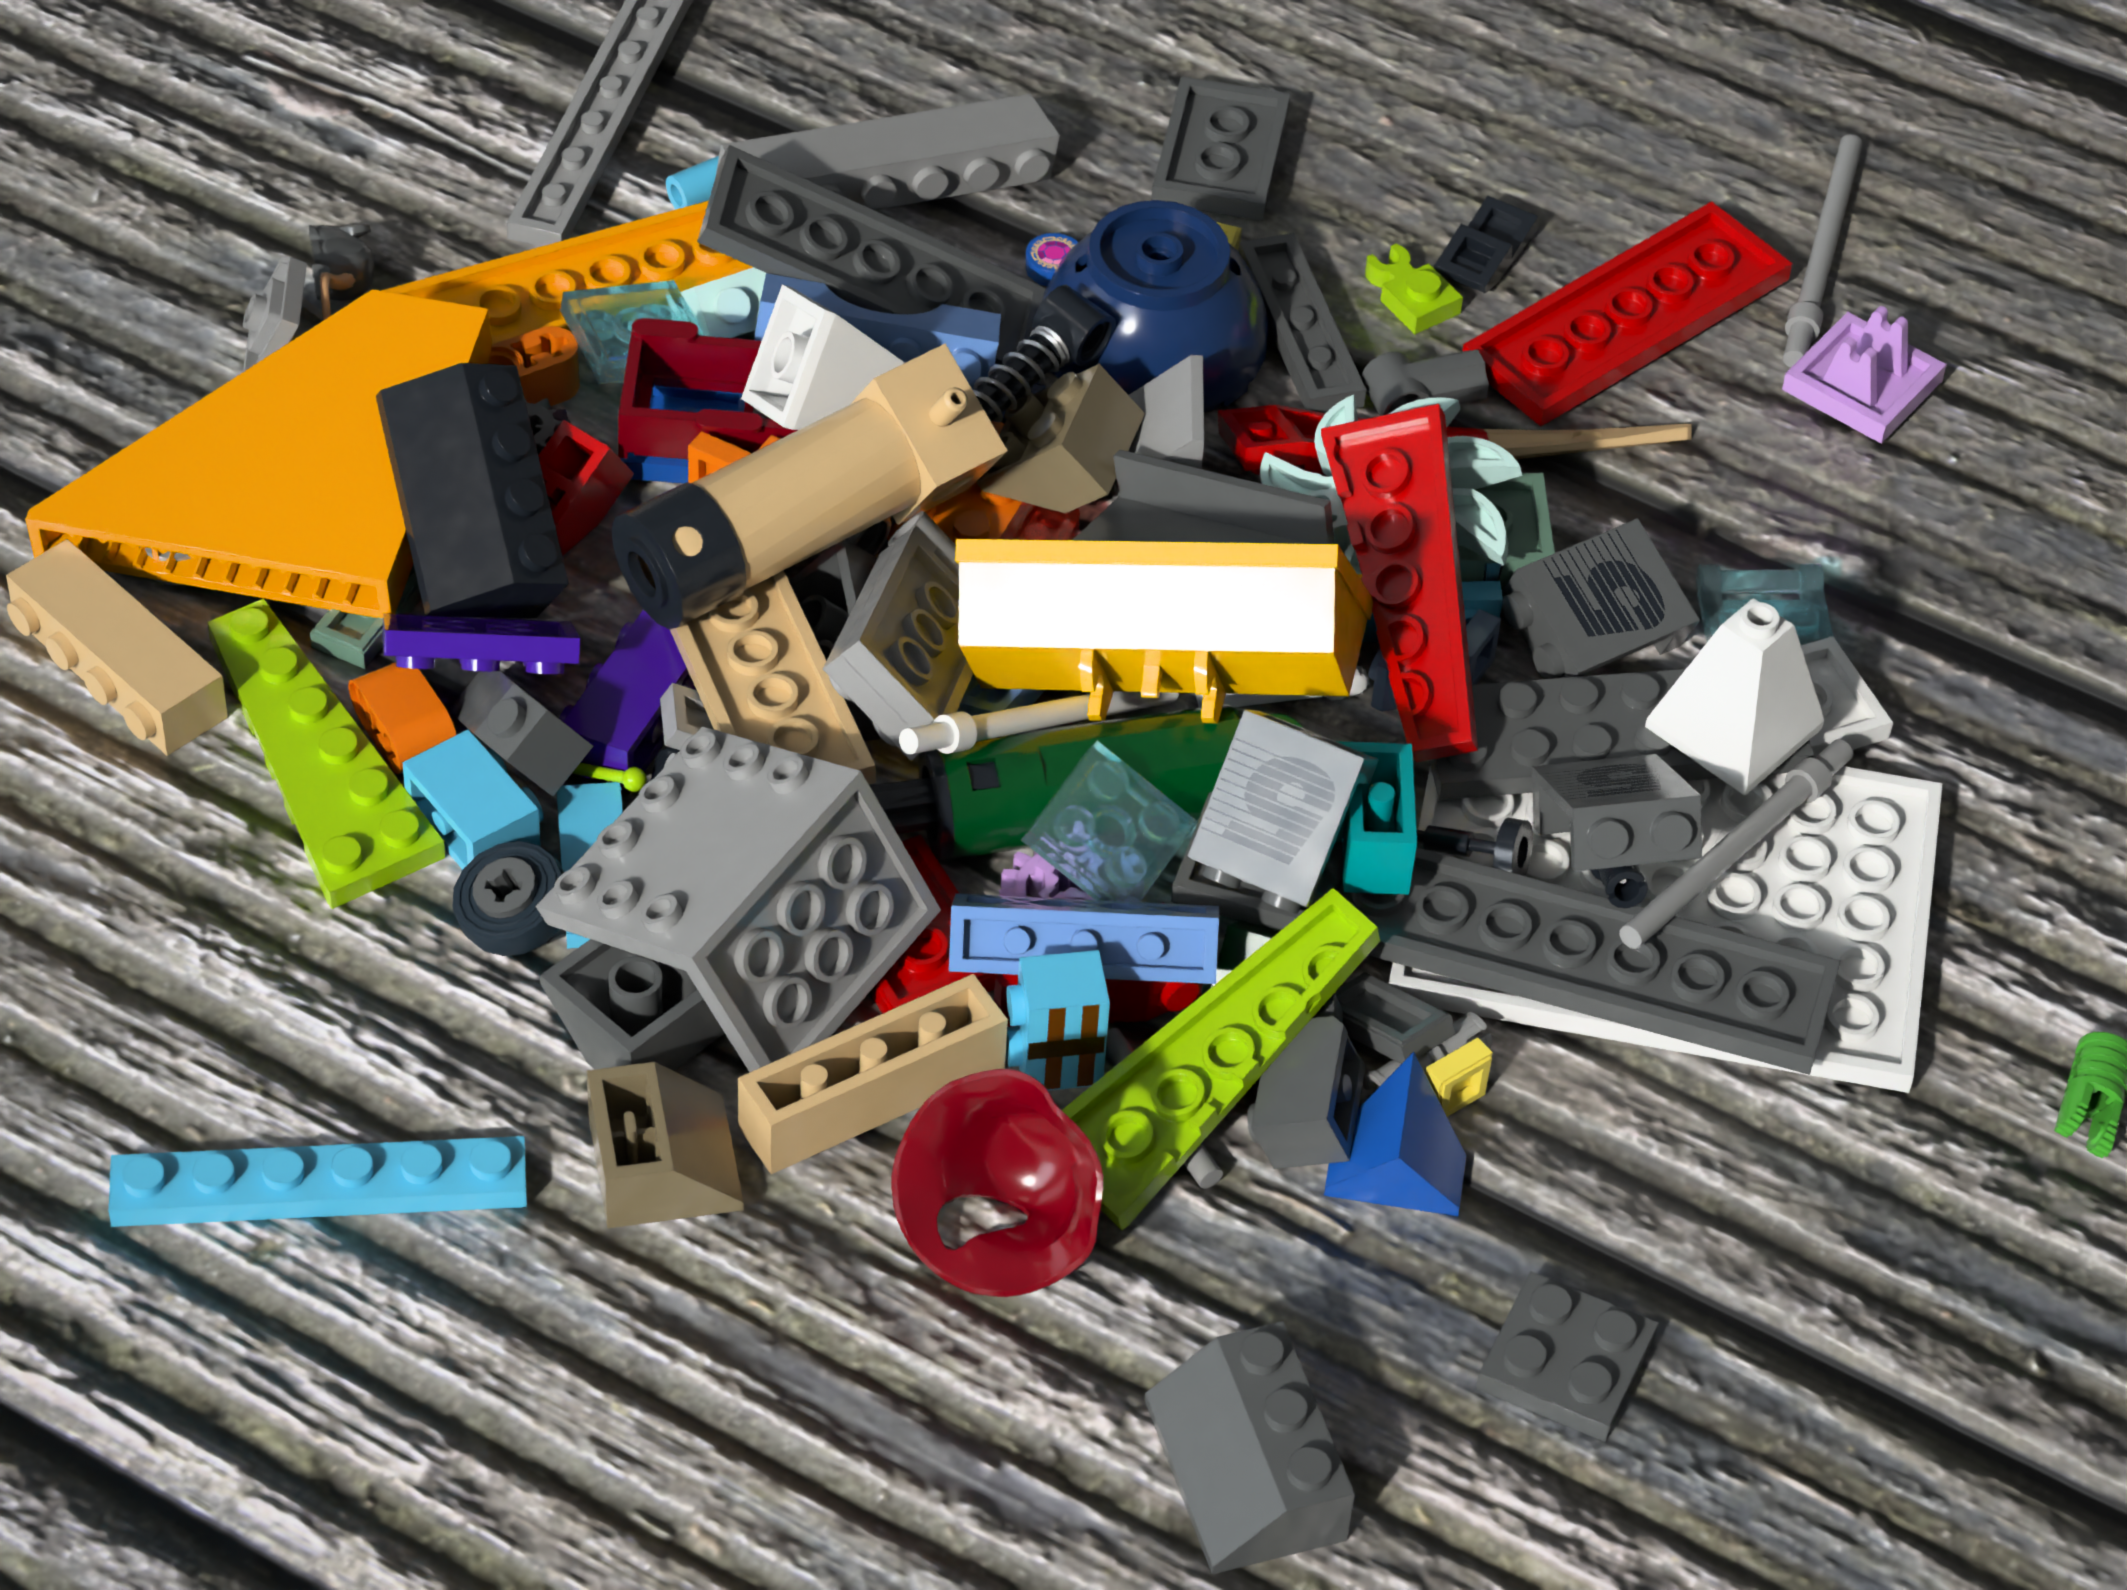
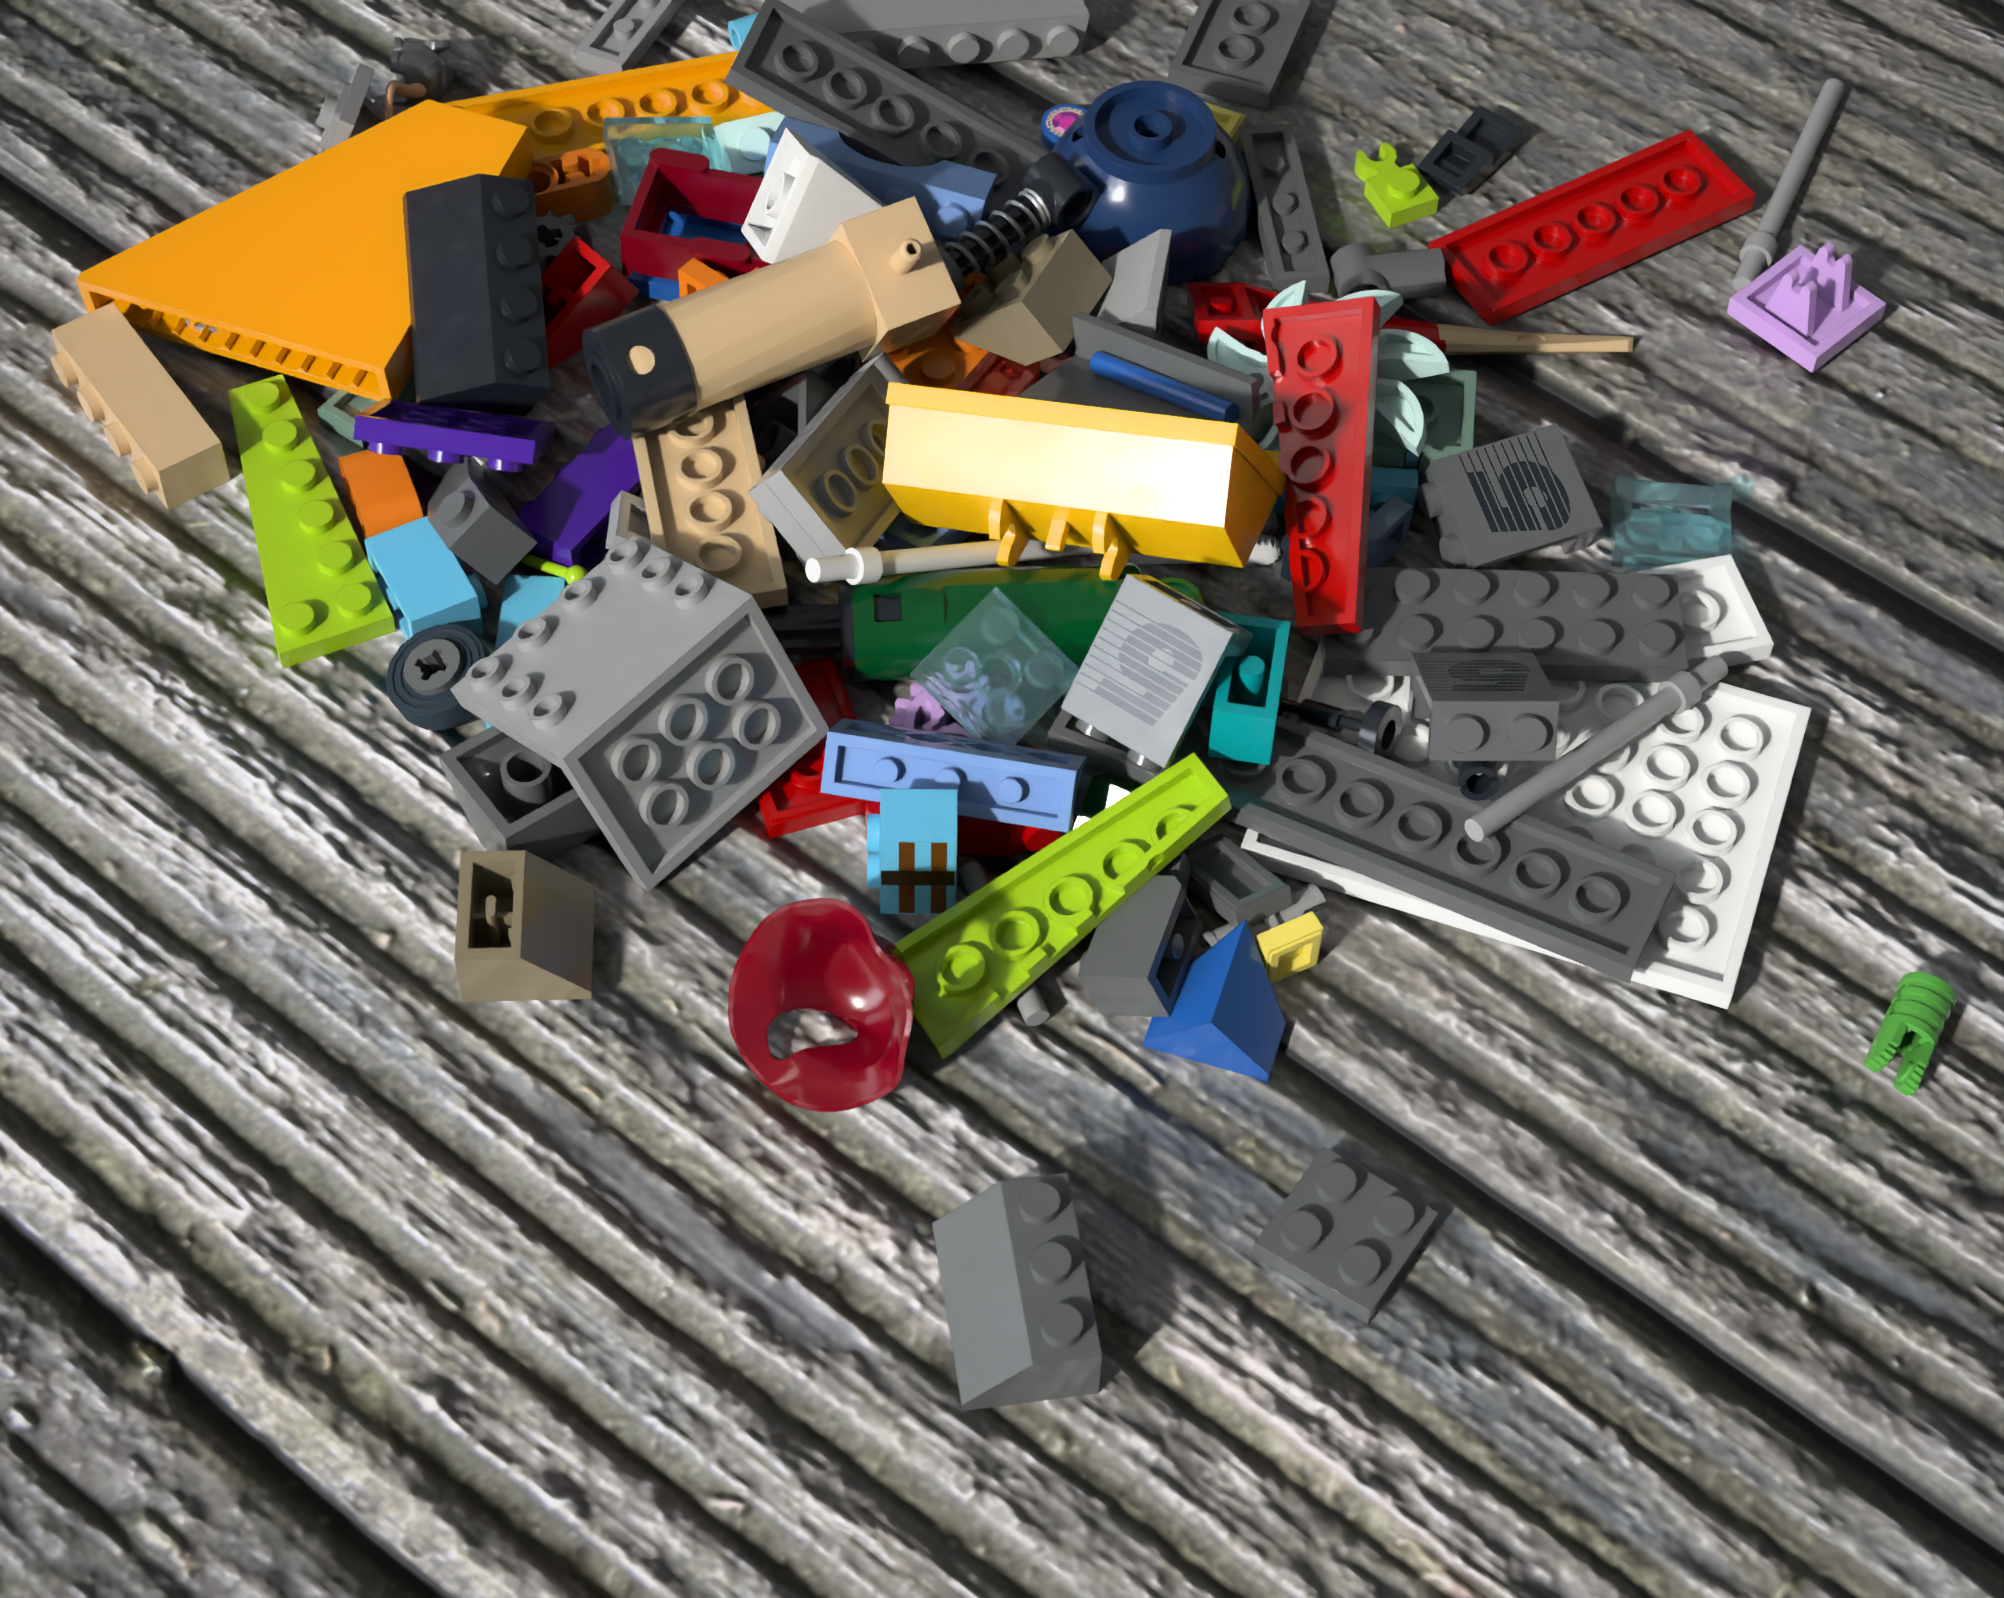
camera: 10 degrees right, 5 degrees up
medium azure plate [108,1136,527,1227] -> none
tan brick [738,974,1008,1174] -> none
white slope [1645,598,1825,795] -> none
none -> blue bar [1089,351,1239,423]

